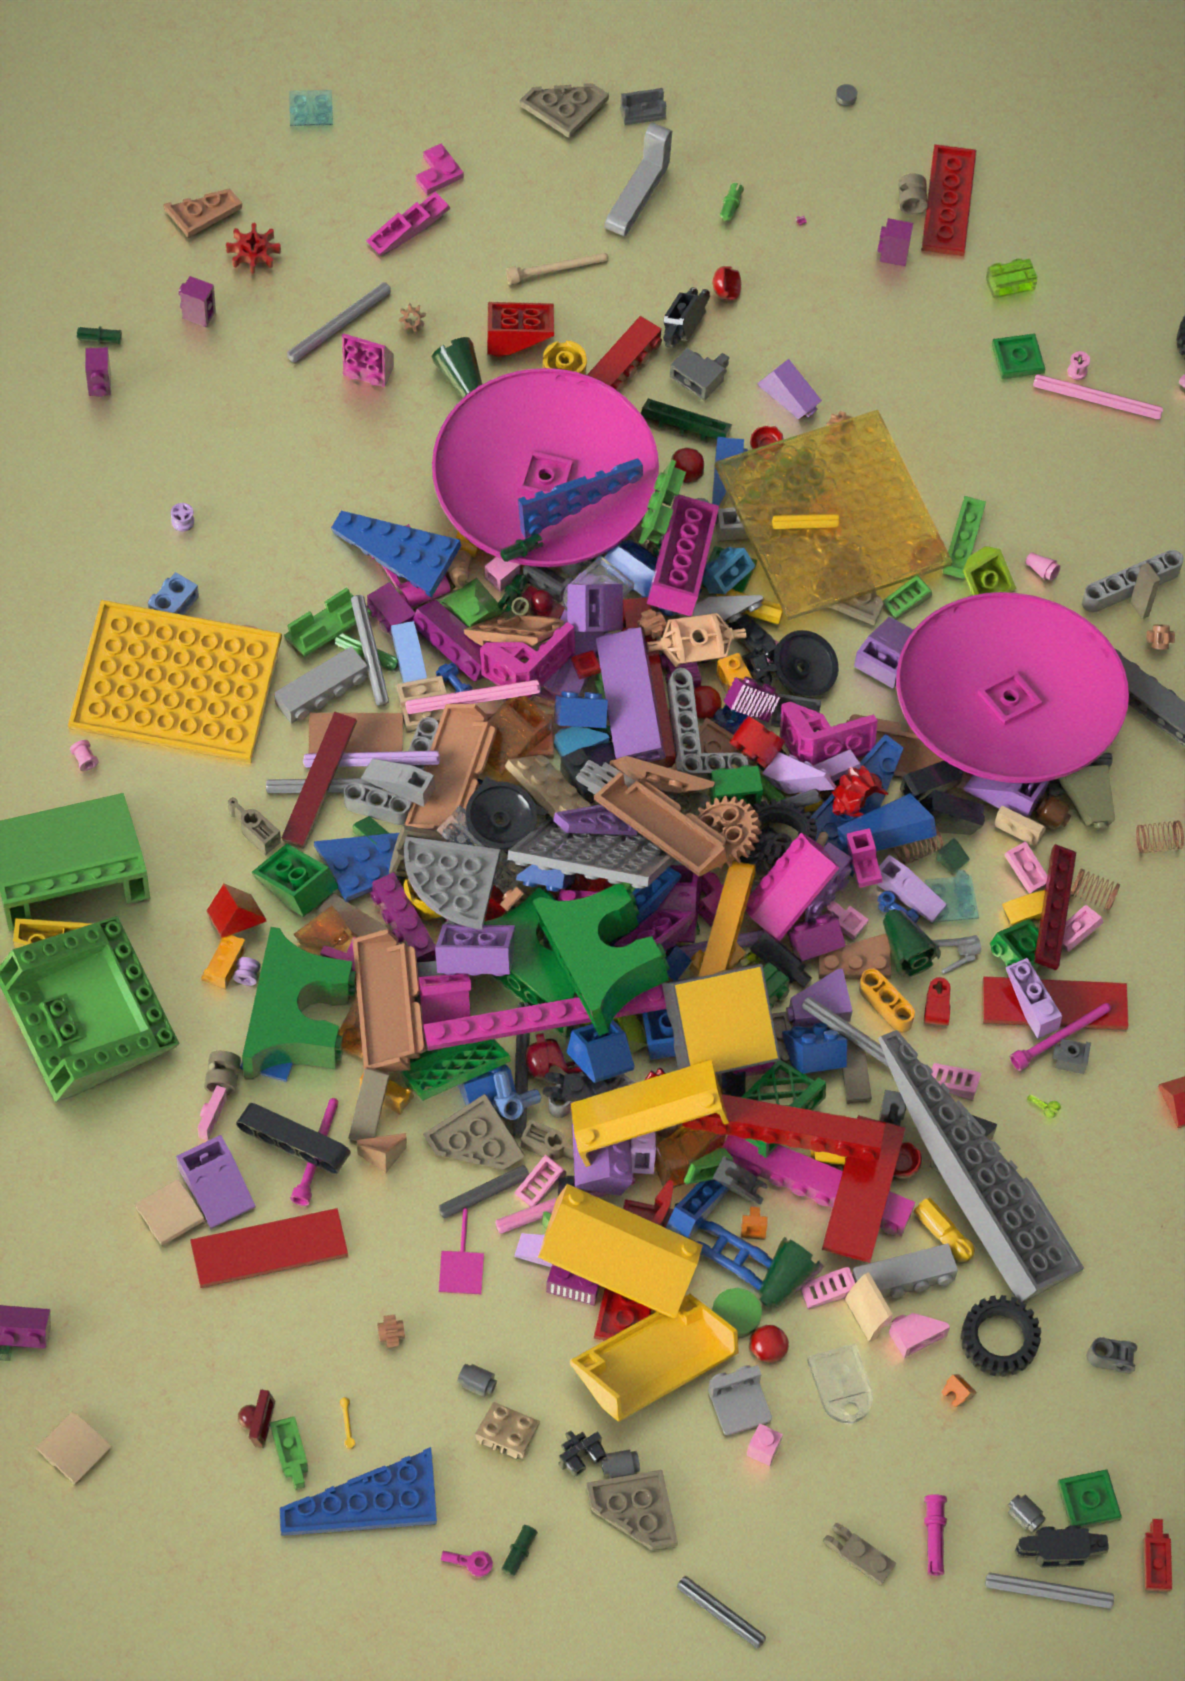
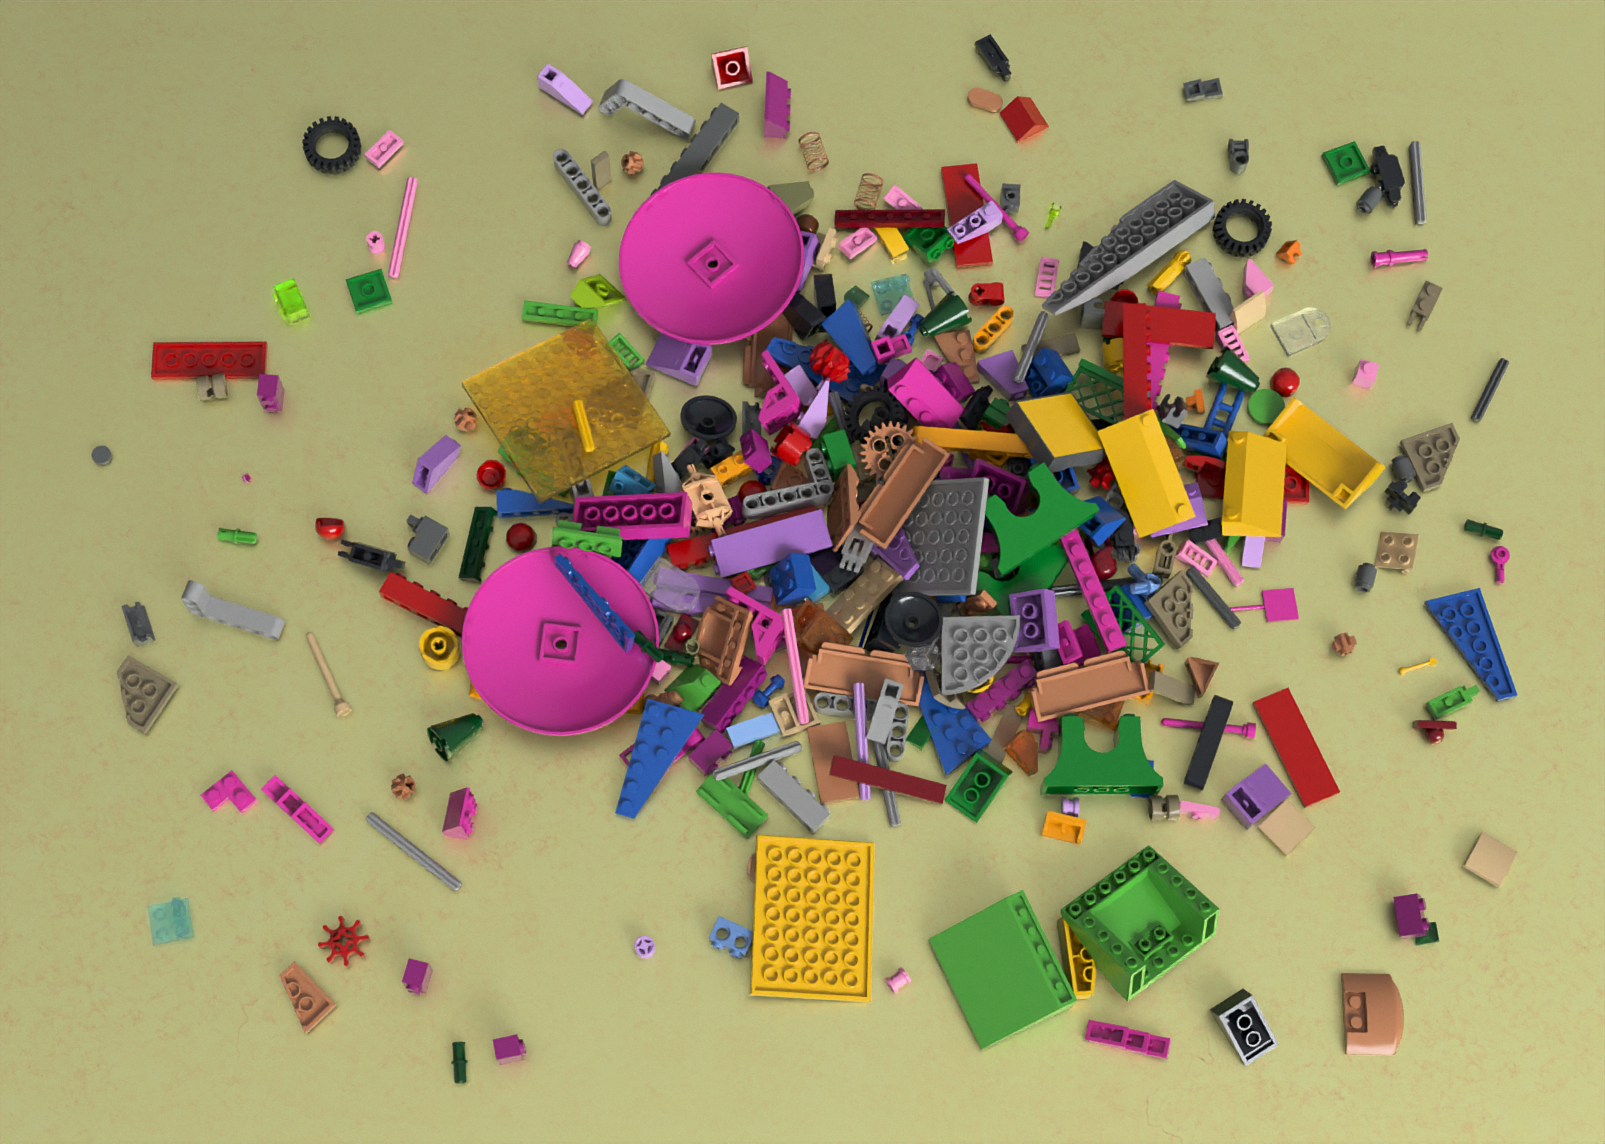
camera: 100 degrees left, 10 degrees up
red slope [207,883,267,938] -> none
dark tan piece [228,797,281,856] -> none
red slope [487,302,554,357] -> none
medium lavender slope [567,584,623,632] -> none
nougat gear [638,609,666,639] -> none
light grey bracket [708,1365,772,1435] -> none
red hinge [1144,1519,1172,1592] -> none

